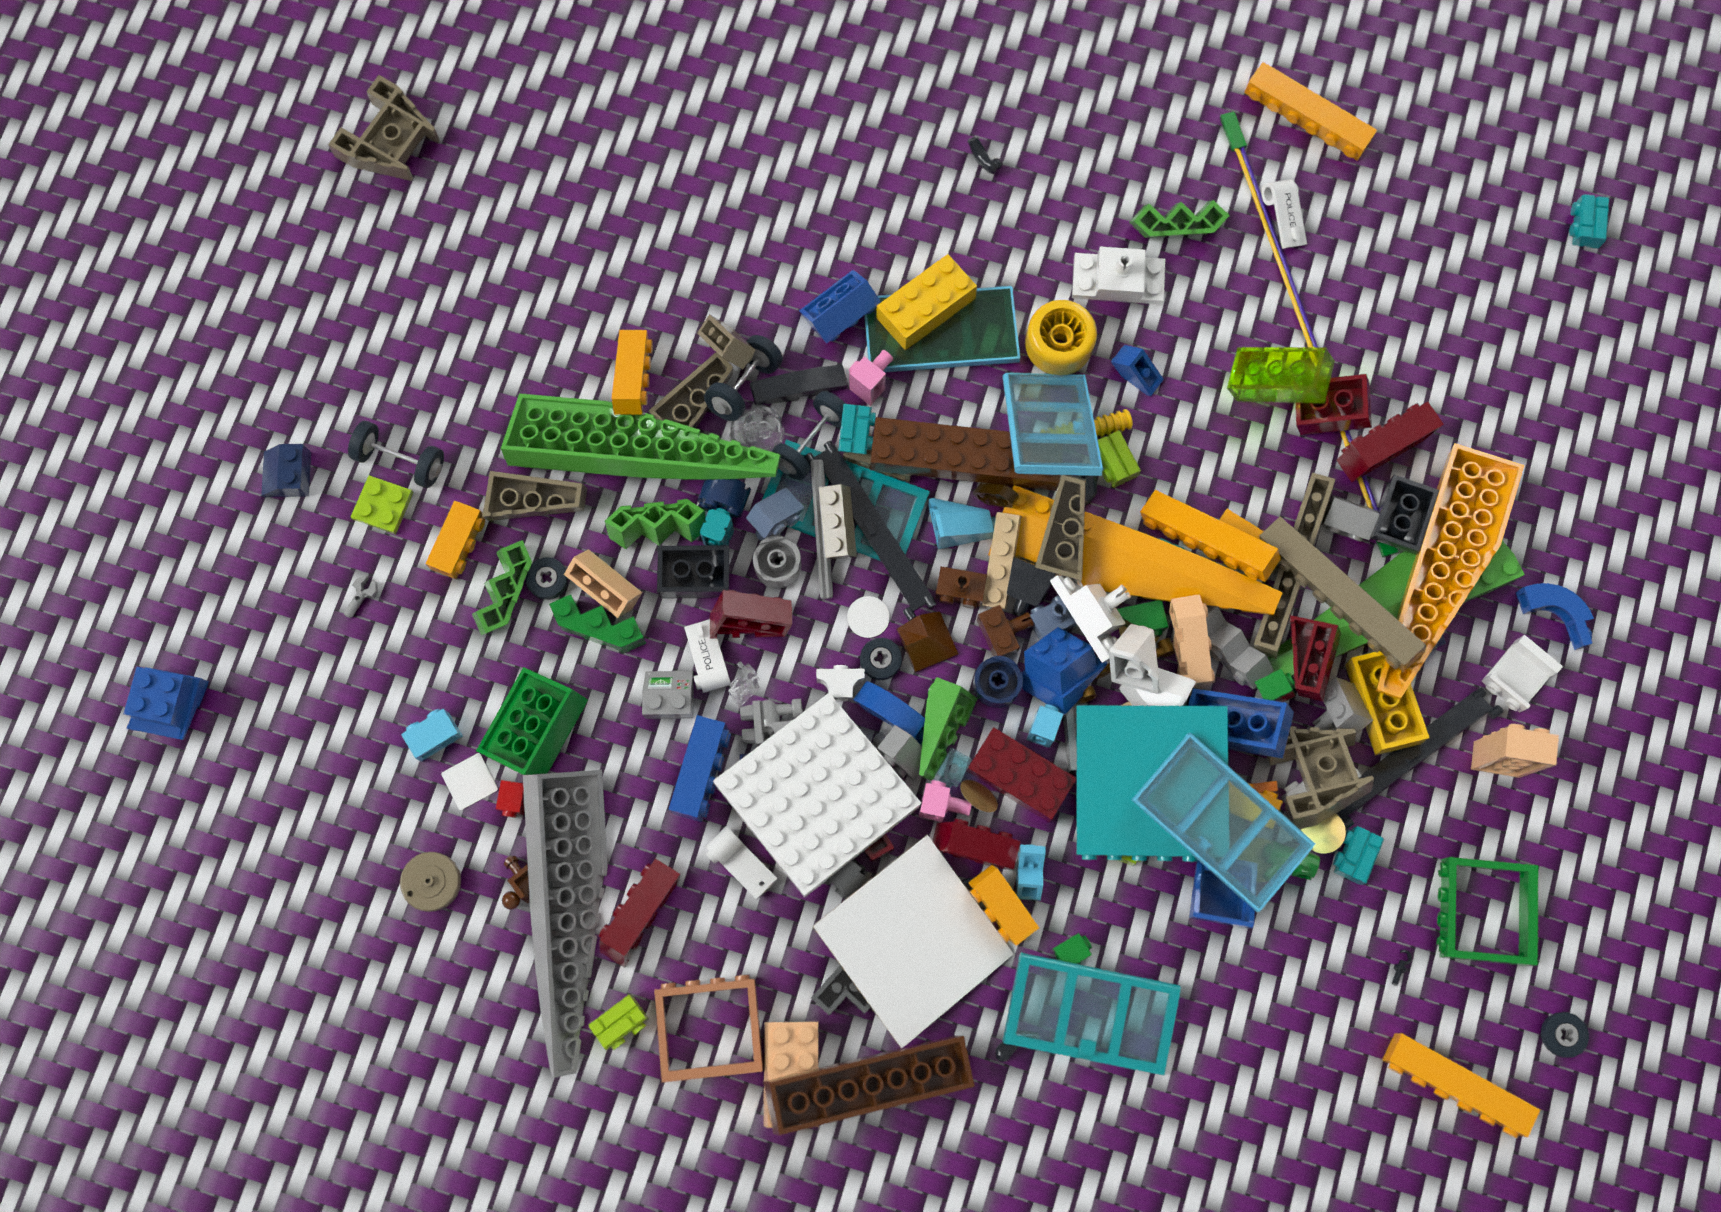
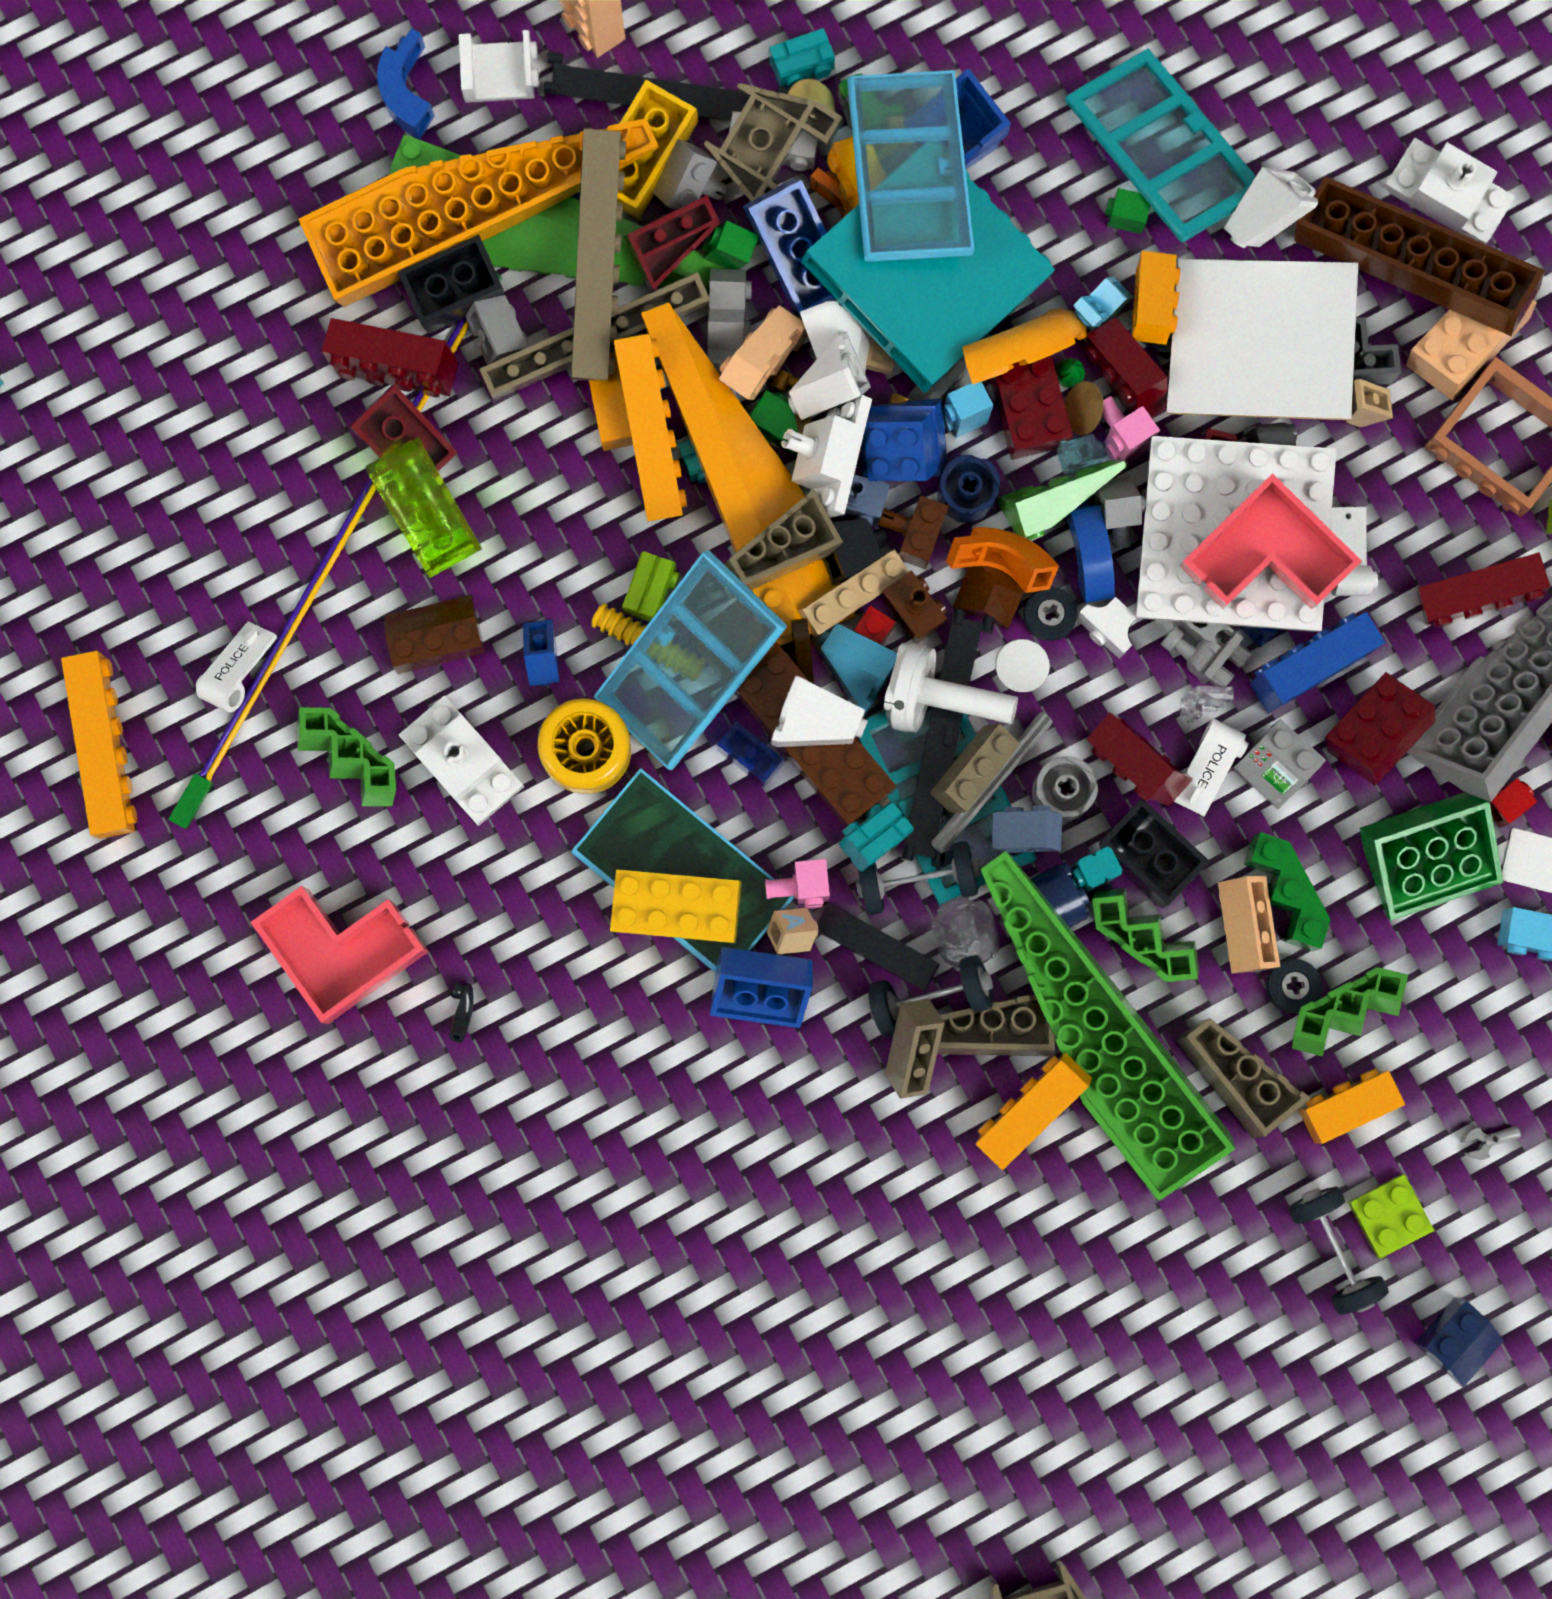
camera: 140 degrees left, 5 degrees up
none -> coral piece [250,886,429,1024]
none -> reddish brown slope [384,595,486,674]
none -> clear blue brick [717,721,784,788]
none -> tan brick [767,908,818,955]
none -> white slope [771,676,868,747]
none -> red brick [854,605,895,646]
none -> white piece [884,642,1018,733]
none -> orange arch [946,527,1059,593]
none -> light orange brick [962,308,1088,385]
none -> green plate [1055,358,1085,388]
none -> coral piece [1180,473,1362,610]
none -> white slope [1224,167,1318,248]
none -> dark red brick [1325,672,1436,786]
none -> tan slope [1346,379,1393,427]
none -> white brick [1383,138,1516,244]

